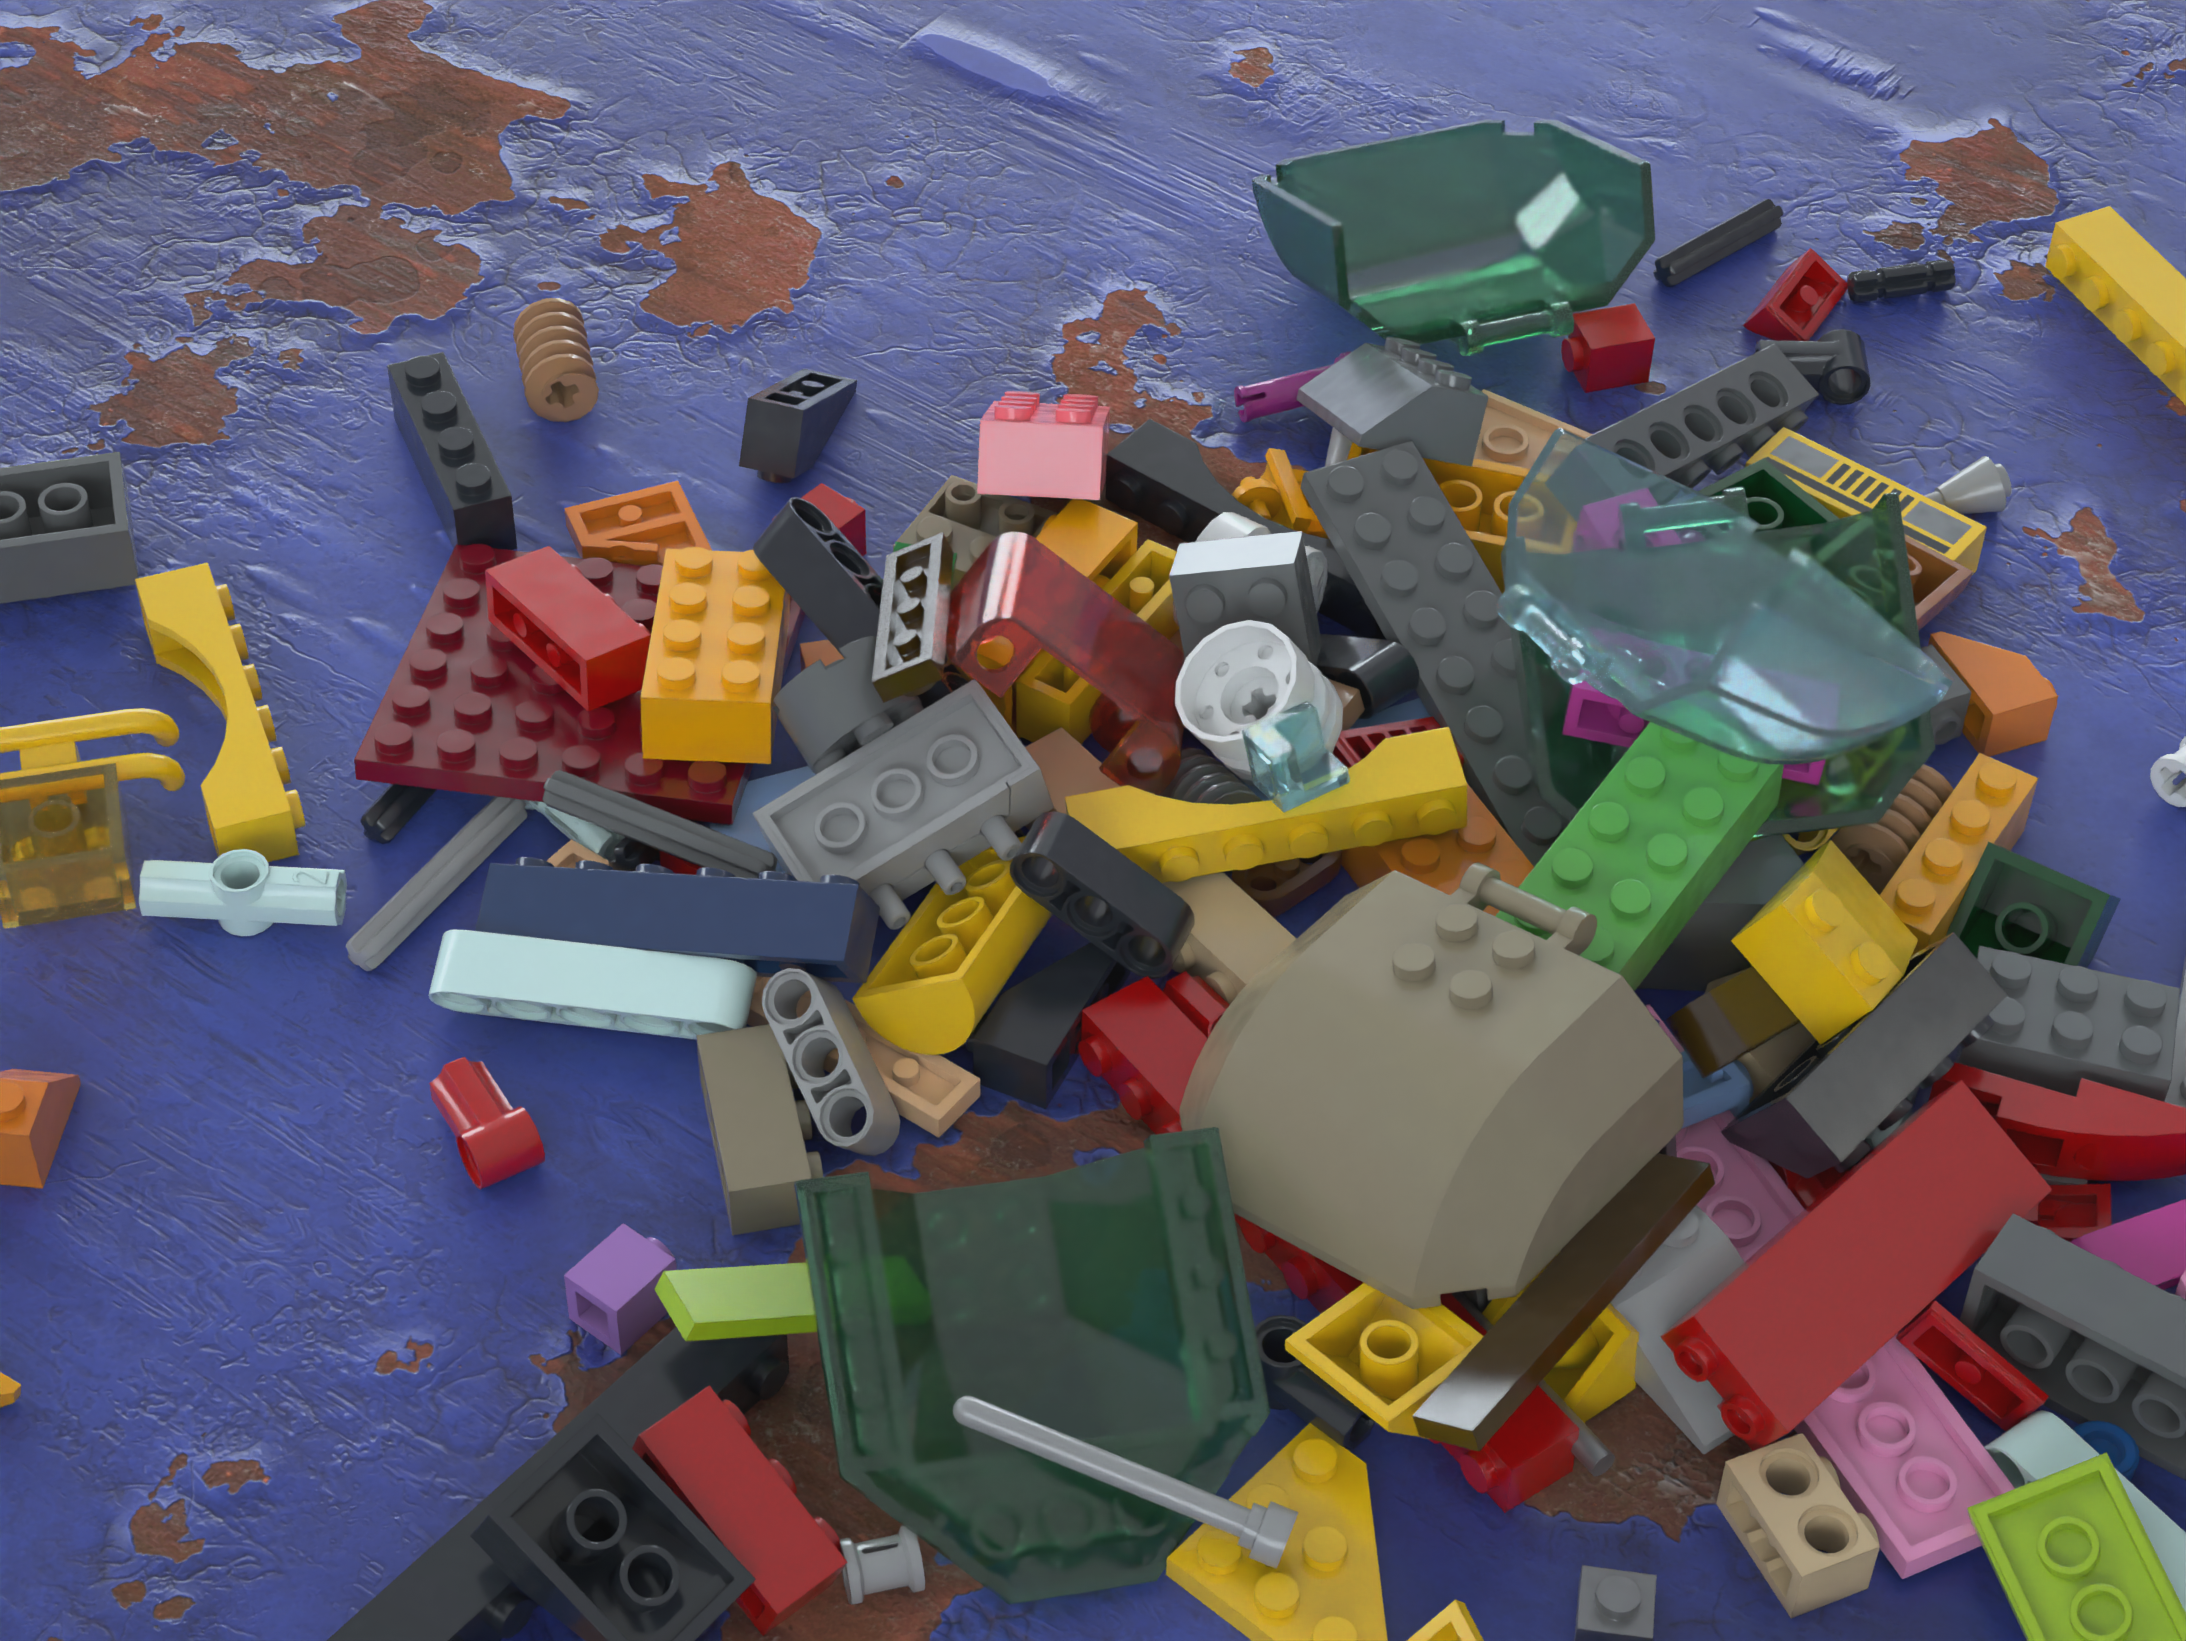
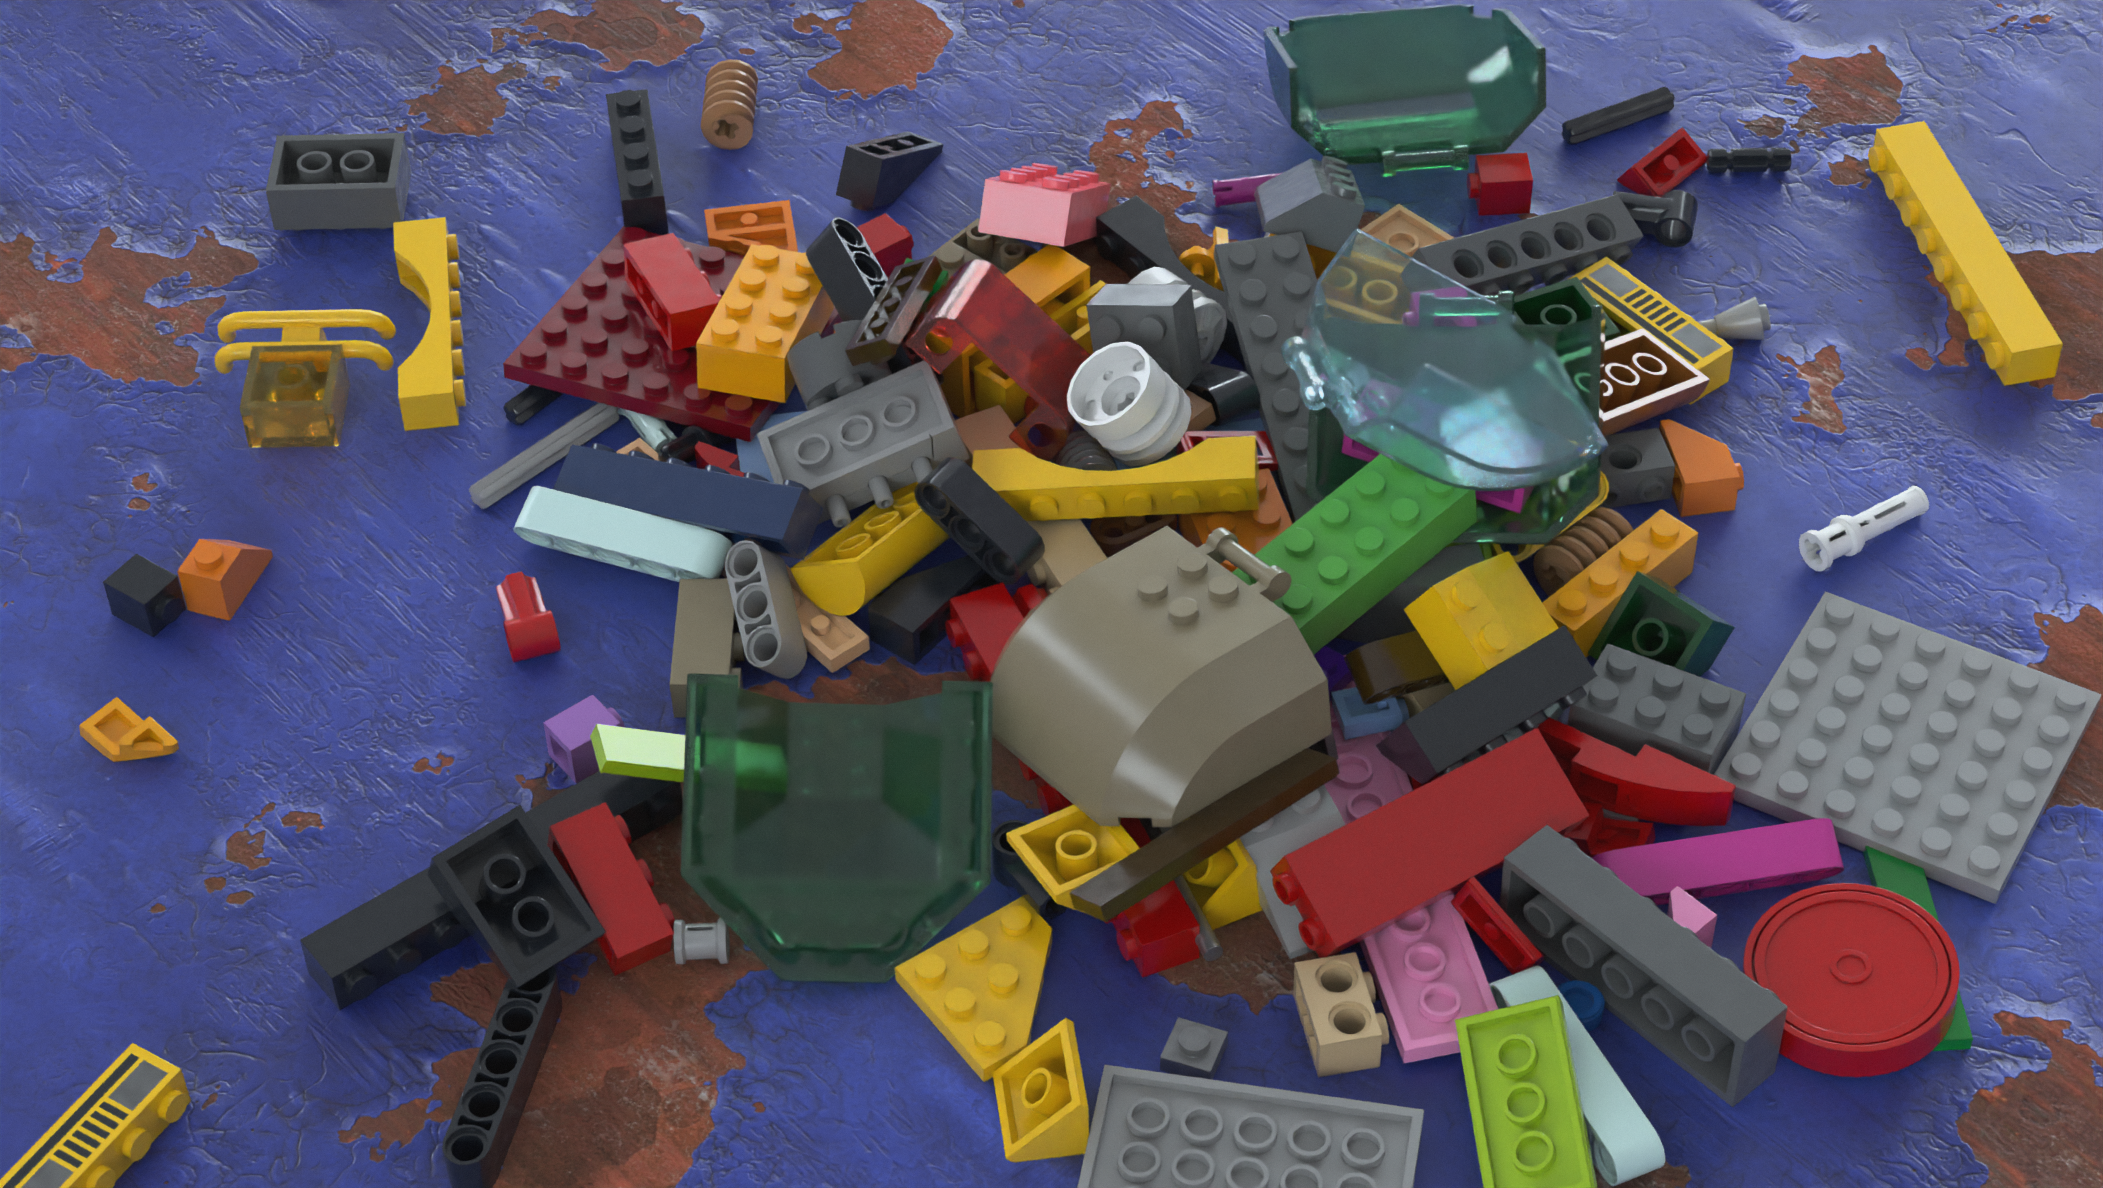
camera: 15 degrees right, 0 degrees up
light aqua piece [139,849,347,936] -> none
dark grey axle [543,770,778,879] -> none
light grey piece [953,1396,1298,1569] -> none
clear light blue panel [1242,701,1350,812] -> none

